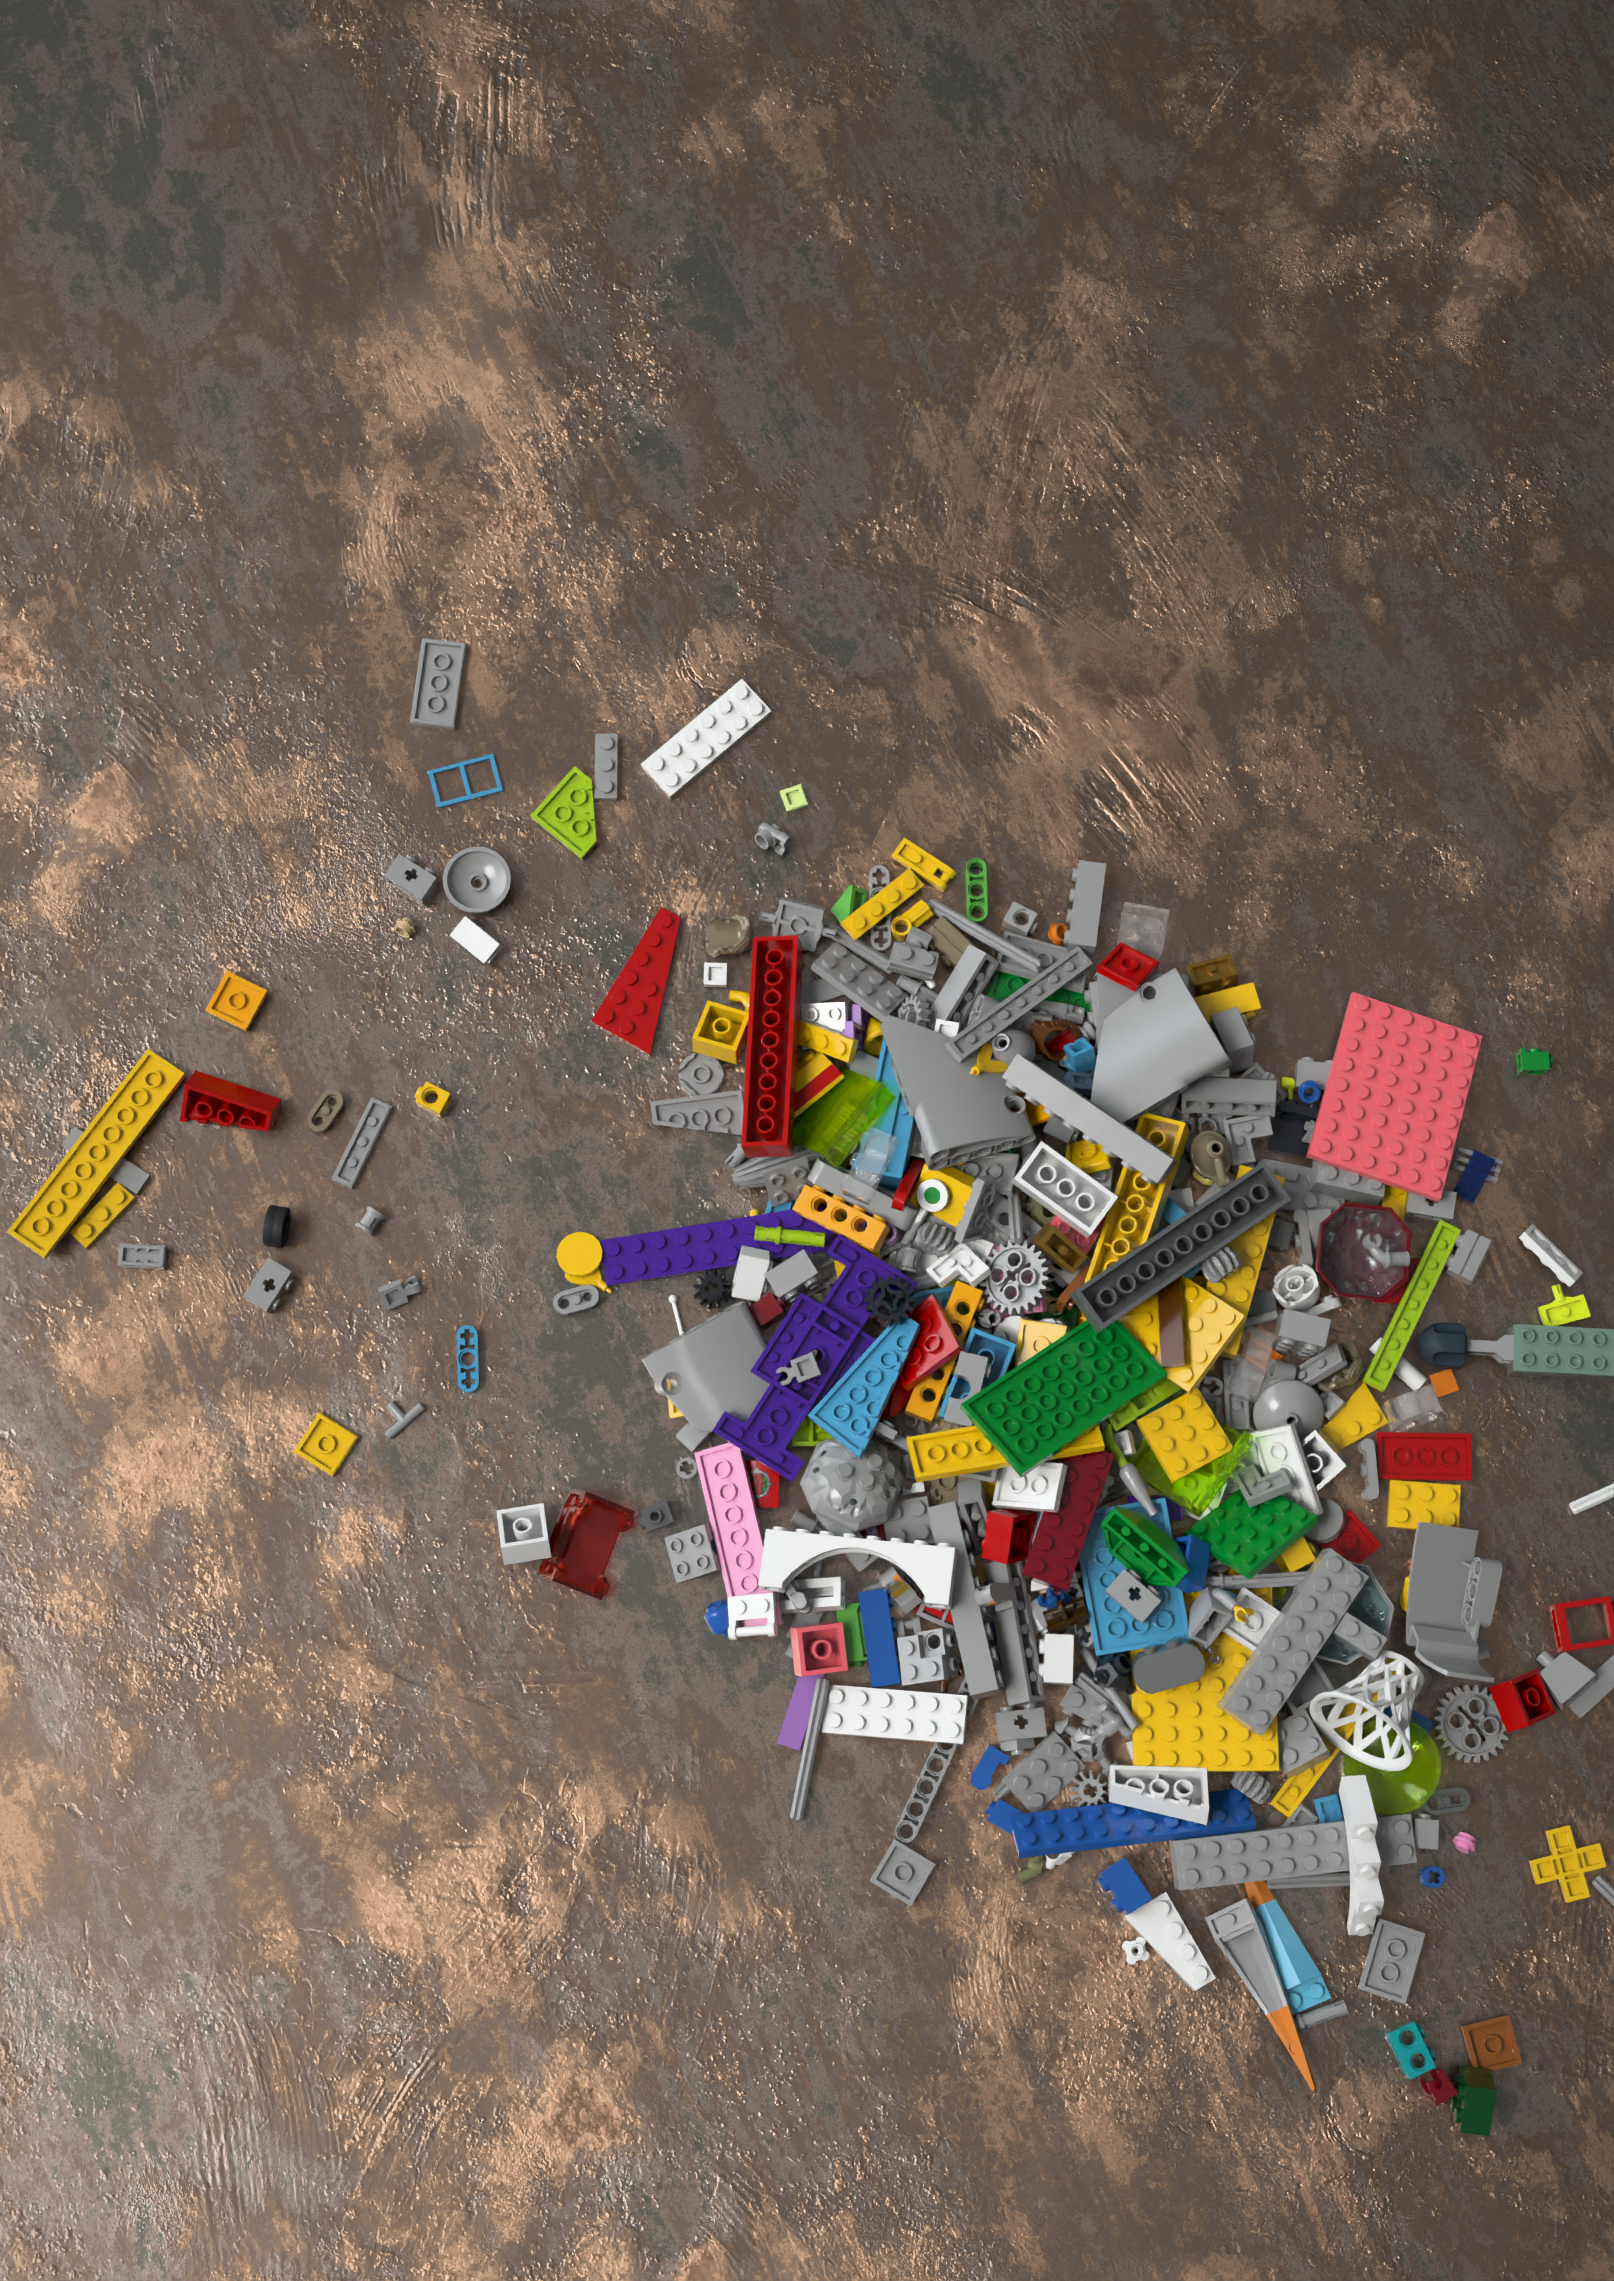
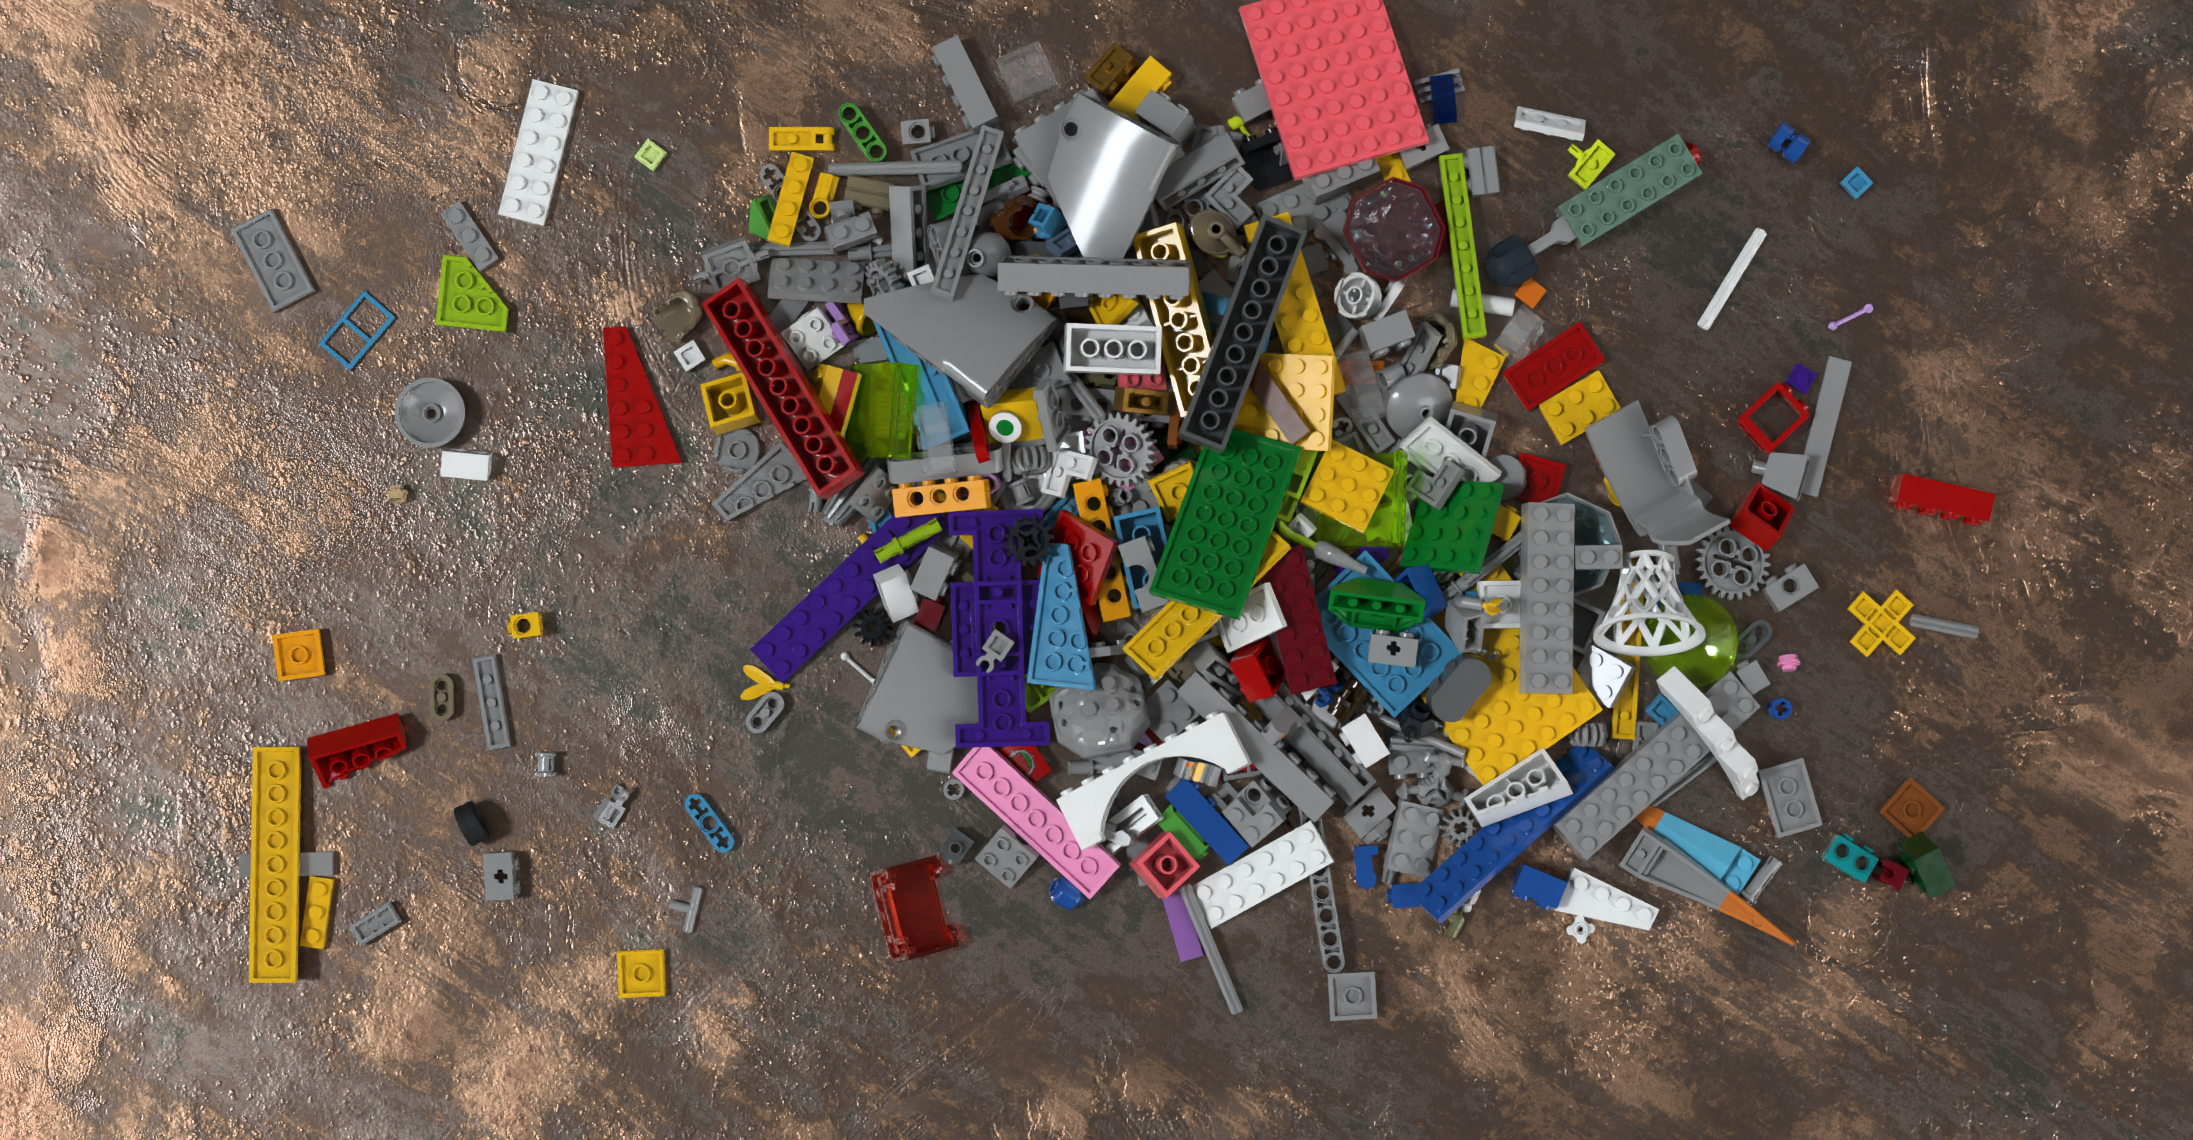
camera: 40 degrees left, 10 degrees up
light grey brick [384,854,439,905] -> none
white brick [497,1503,551,1565] -> none
yellow tile [556,1232,603,1278] -> none
white plate [727,1593,778,1640] -> none
light grey plate [755,822,792,857] -> none
yellow plate [798,1020,859,1063] -> none
yellow piece [970,1042,1009,1075] -> none
orange plate [1048,923,1068,945] -> none
red plate [1096,942,1160,992] -> none
light grey gear [1201,1247,1242,1283] -> none
blue plate [1298,1080,1322,1103] -> none
light grey plate [1357,1438,1379,1502] -> none
light grey piece [1362,1234,1410,1268] -> none
none -> light grey brick [1761,562,1819,612]

